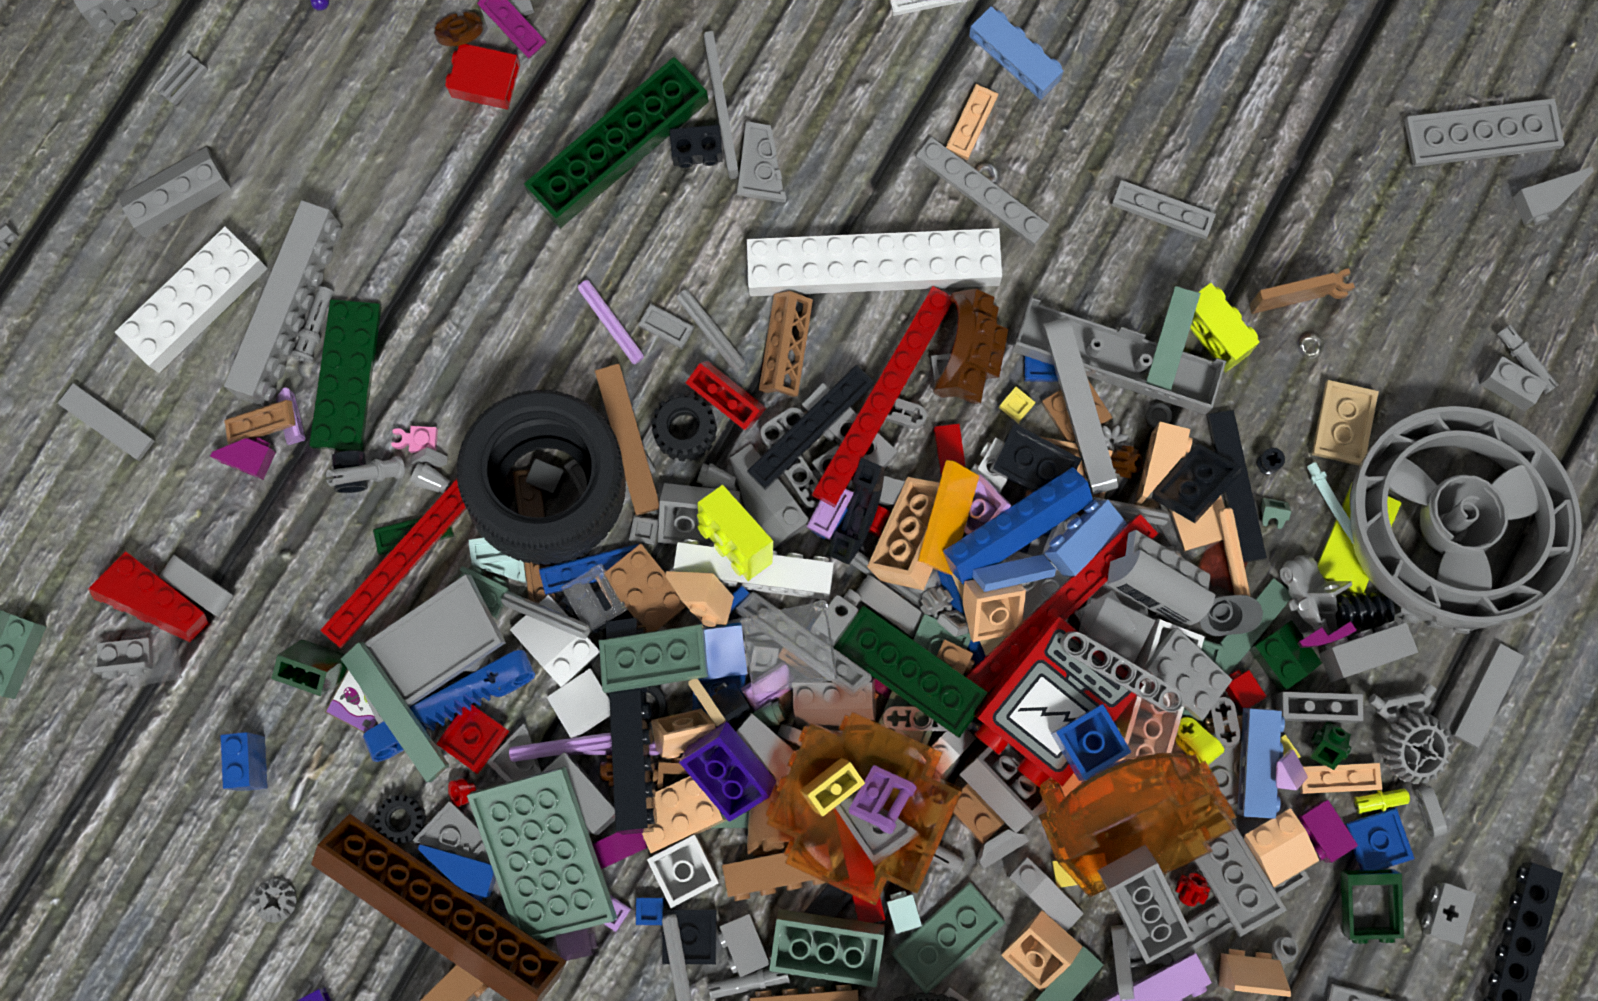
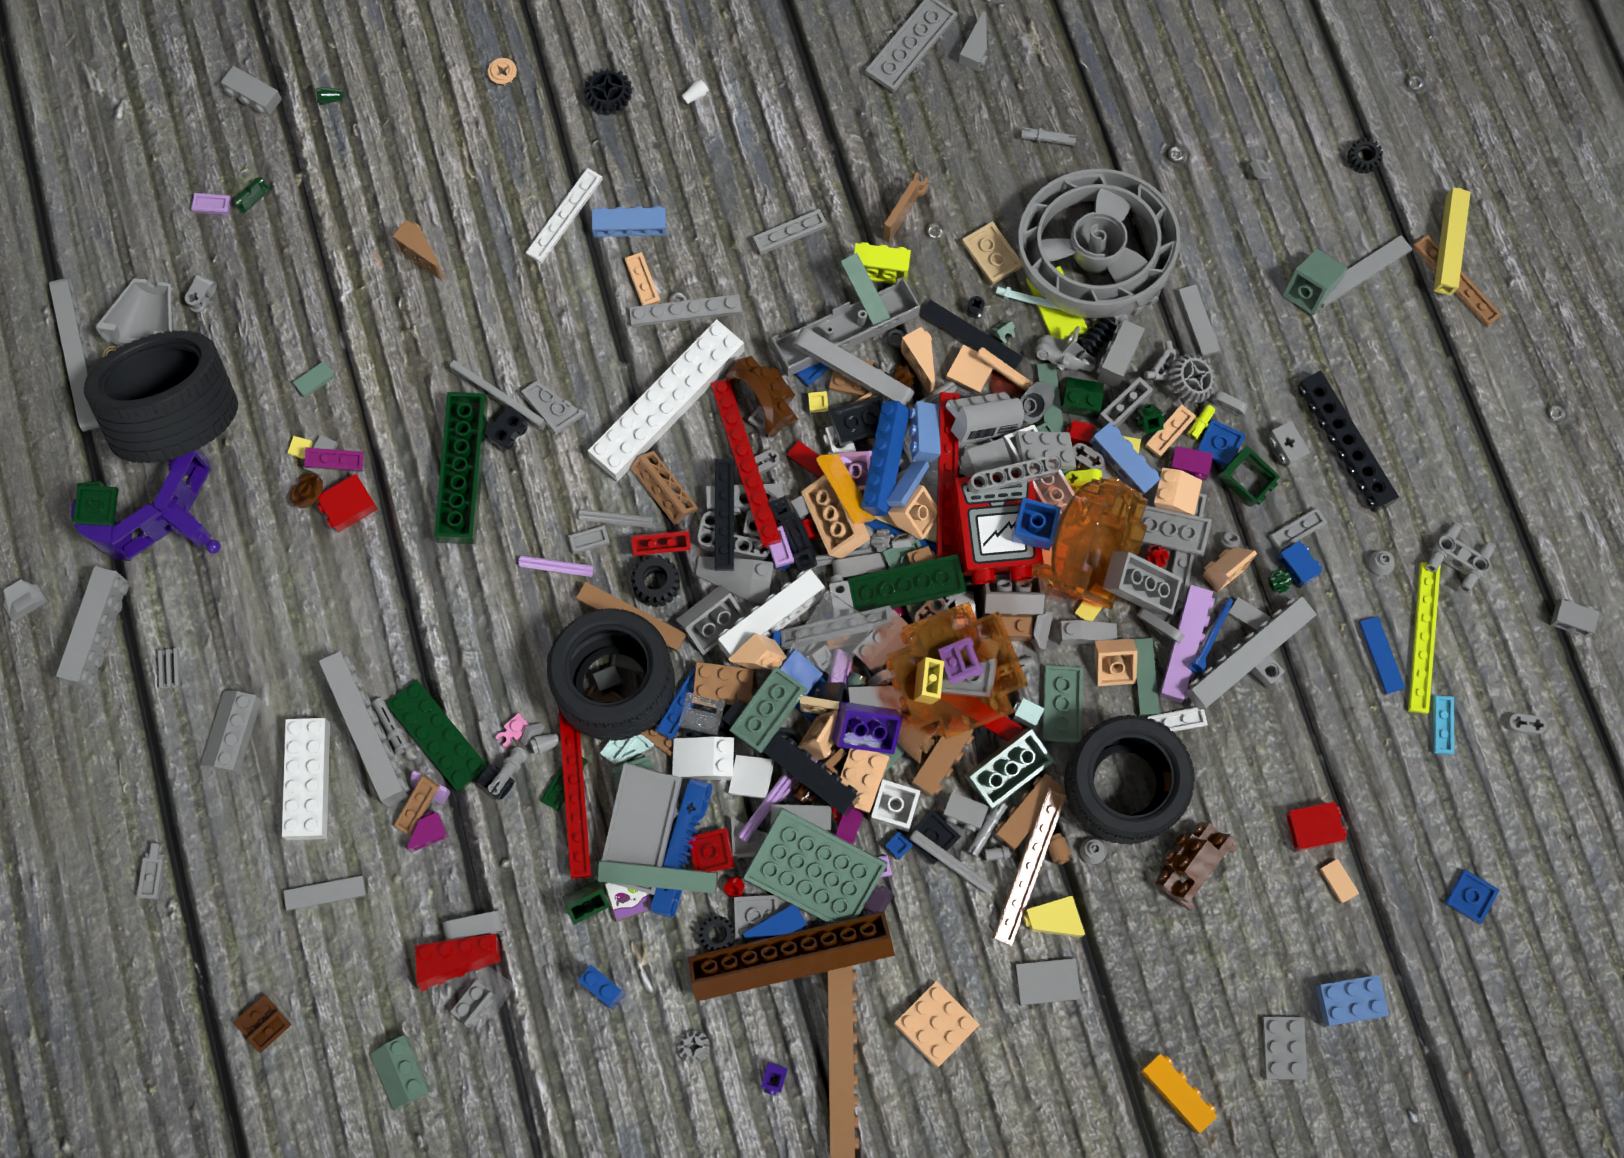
camera: 50 degrees left, 5 degrees down
light grey axle [501,592,591,639] -> none
light grey tile [629,516,659,546] -> none
light grey cone [696,463,736,490] -> none
neon yellow brick [697,485,773,581] -> none
black plate [1152,443,1241,523] -> none
lavender slope [1276,749,1308,790] -> none
magenta slope [1297,621,1356,648] -> none
light grey brick [1480,356,1547,411] -> none

